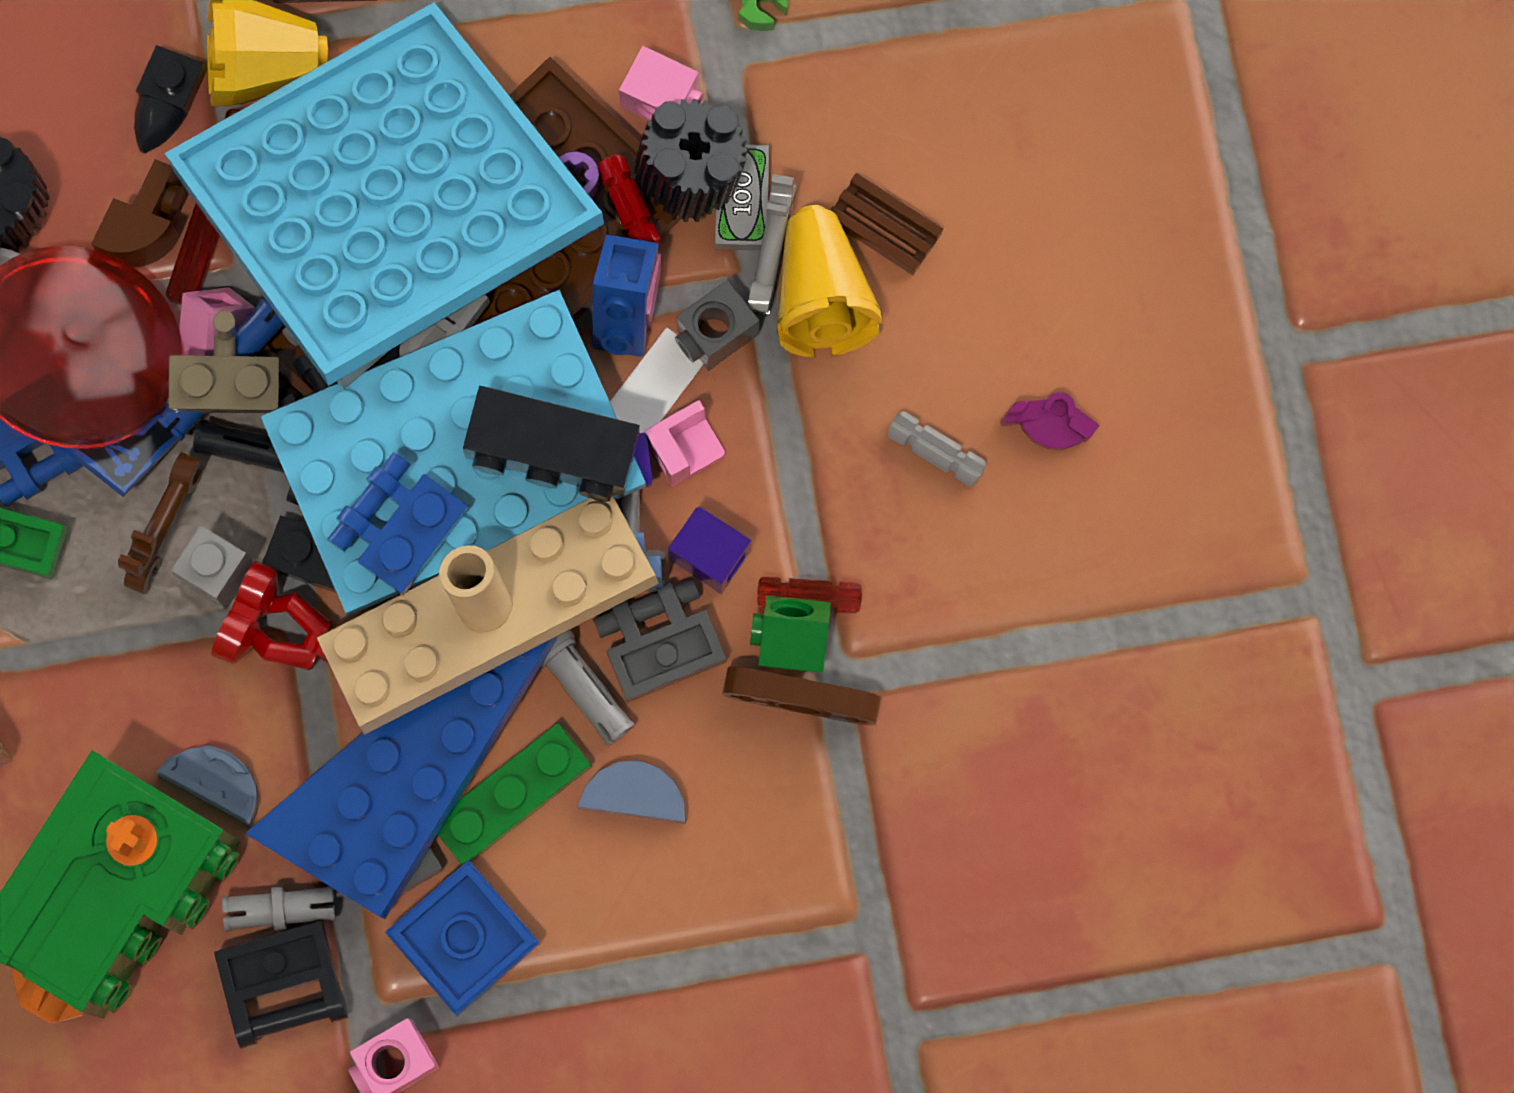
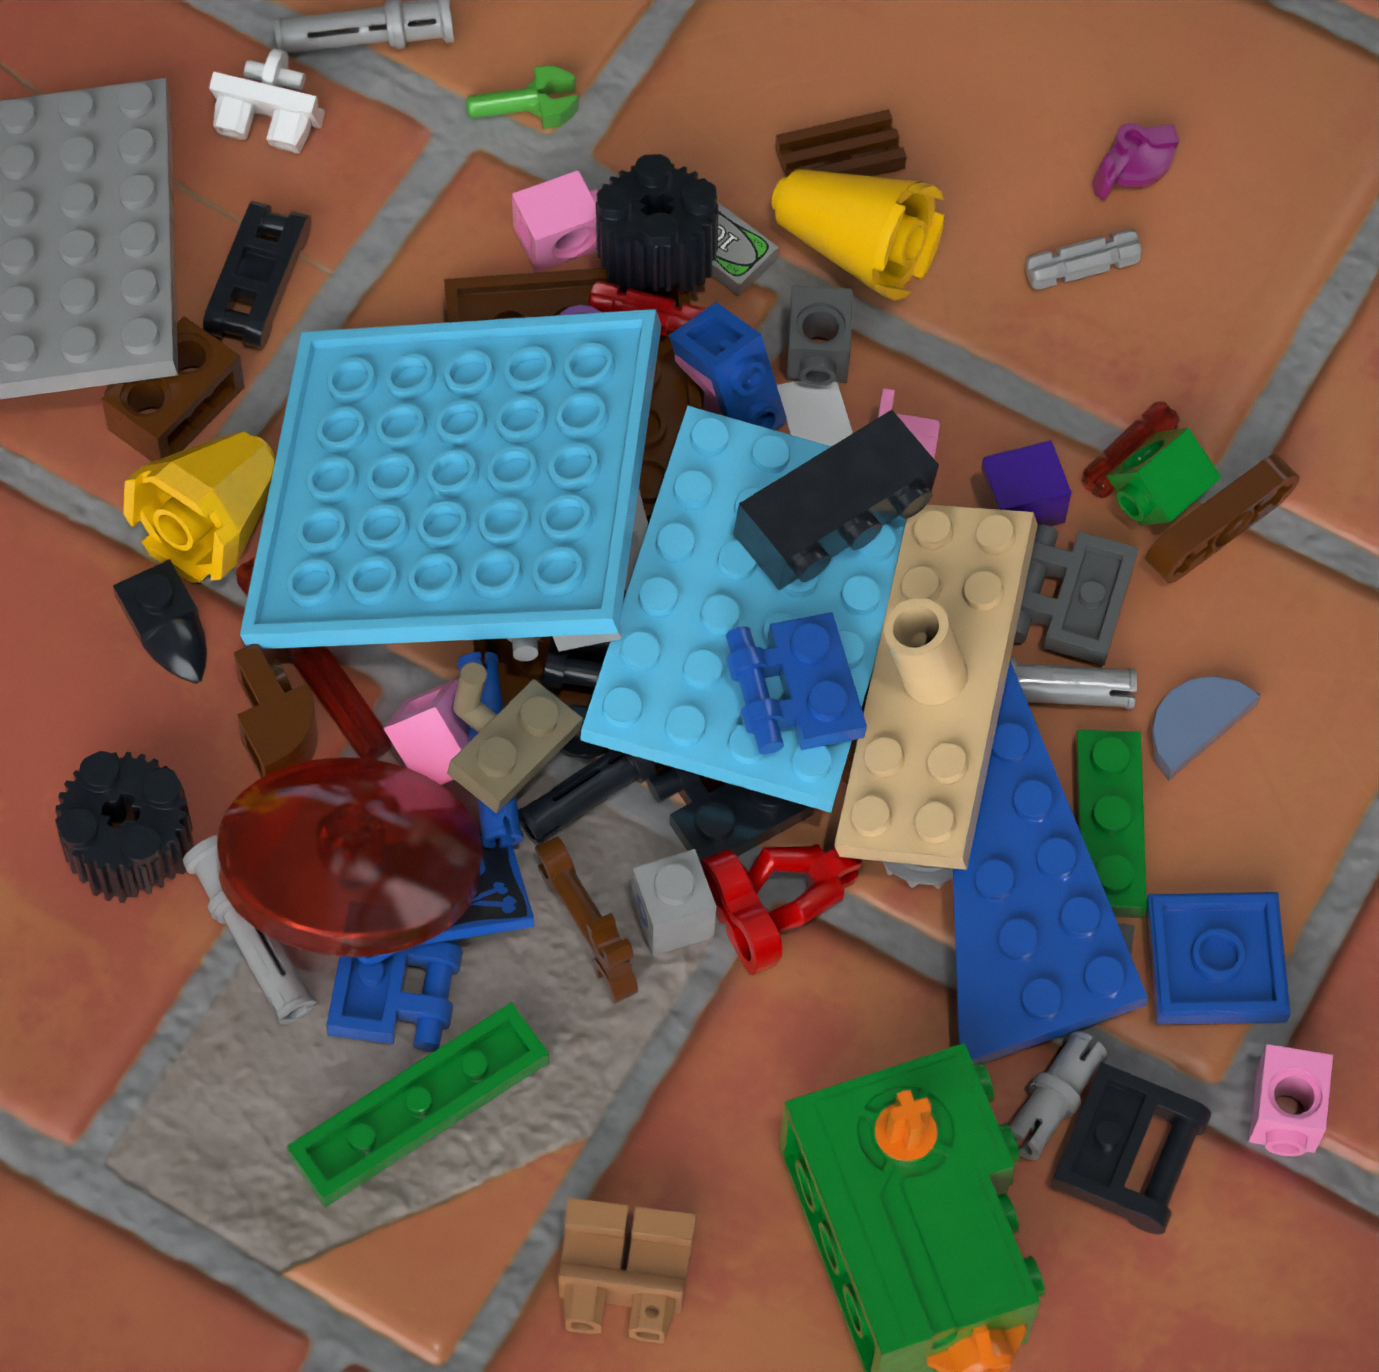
camera: 50 degrees left, 15 degrees down
sand blue tile [155,745,258,827] -> none
light grey bar [748,174,797,315] -> none

